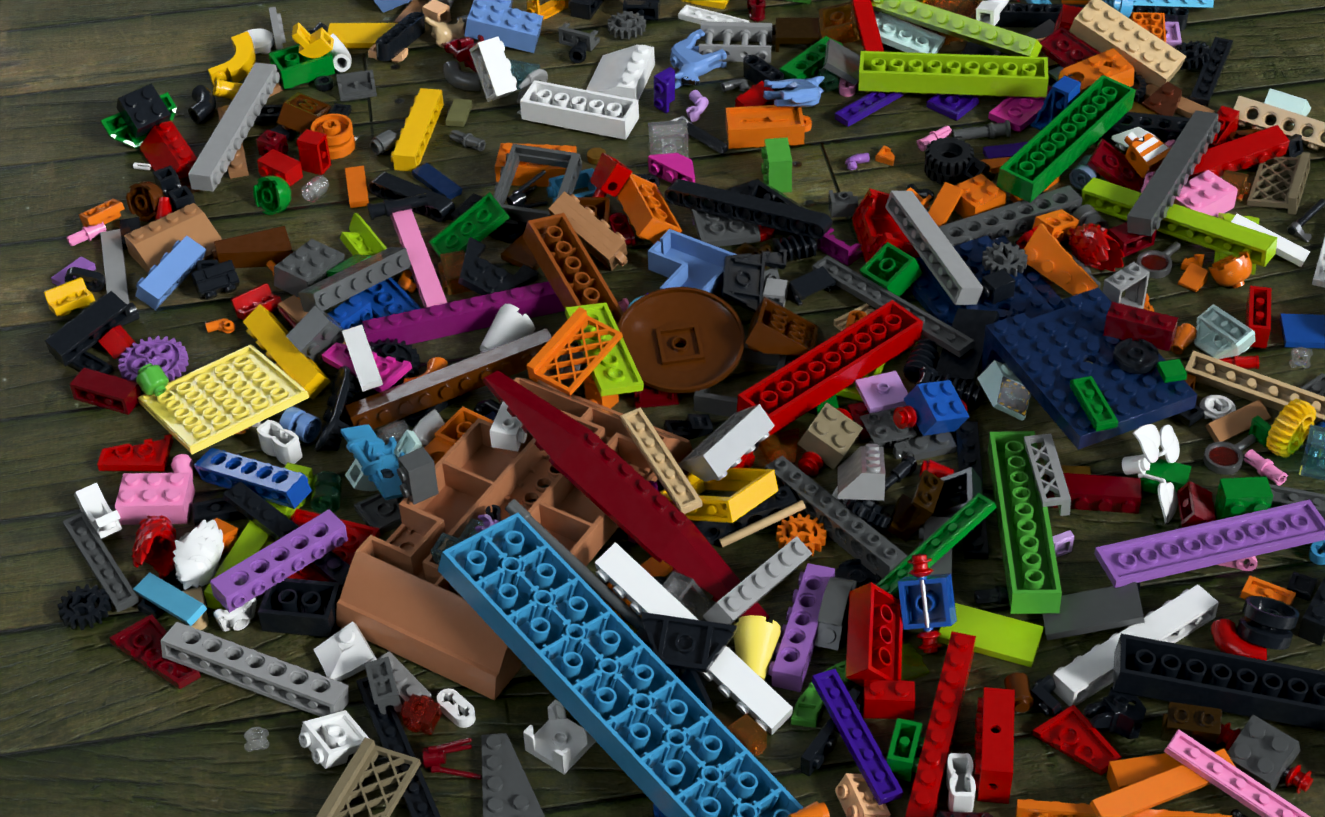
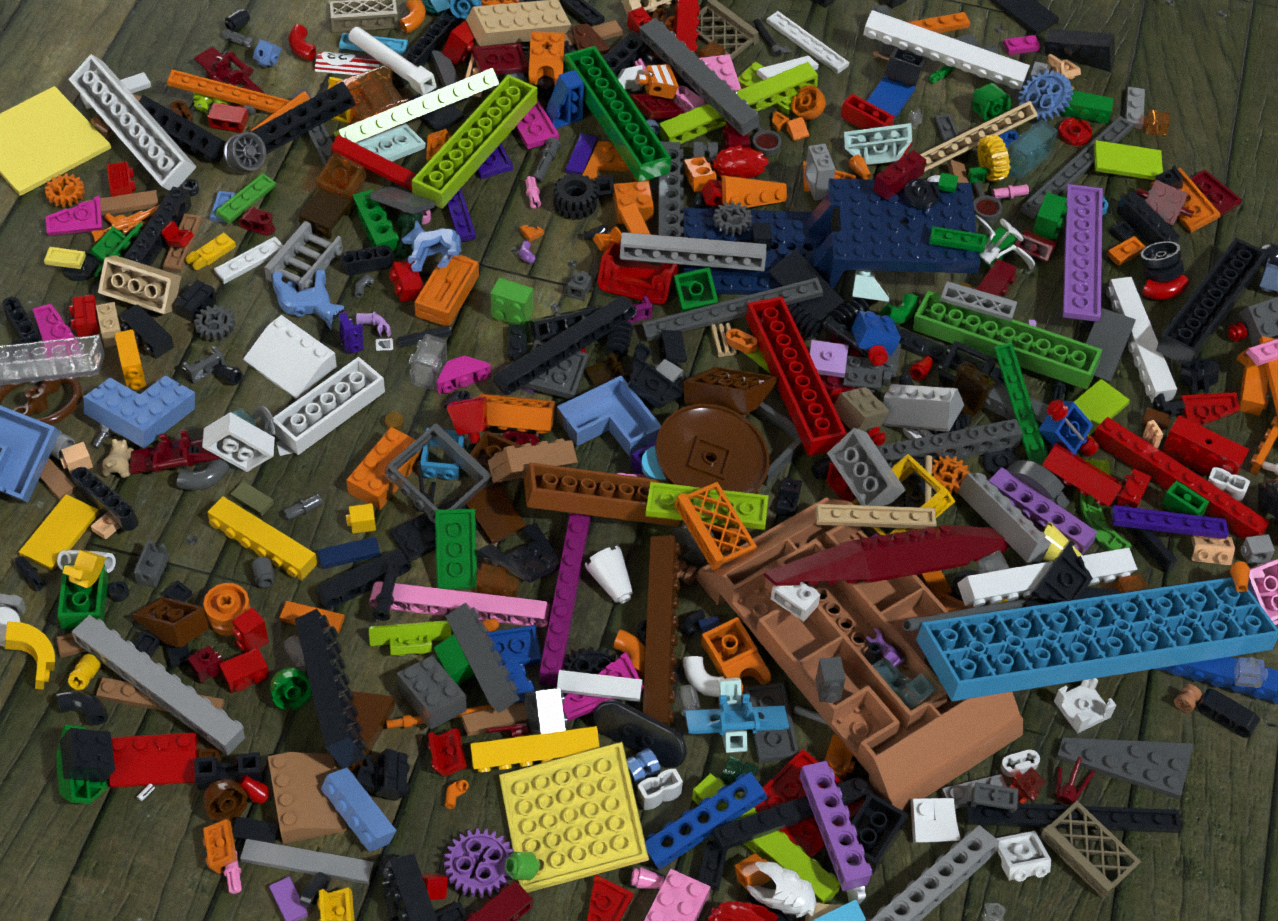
camera: 70 degrees left, 10 degrees up
dark brown panel [1160,702,1222,748] -> none
none -> black brick [295,609,367,769]
none -> yellow brick [346,503,376,534]
none -> green cylinder [880,294,919,325]
none -> light nougat tile [1142,420,1163,449]

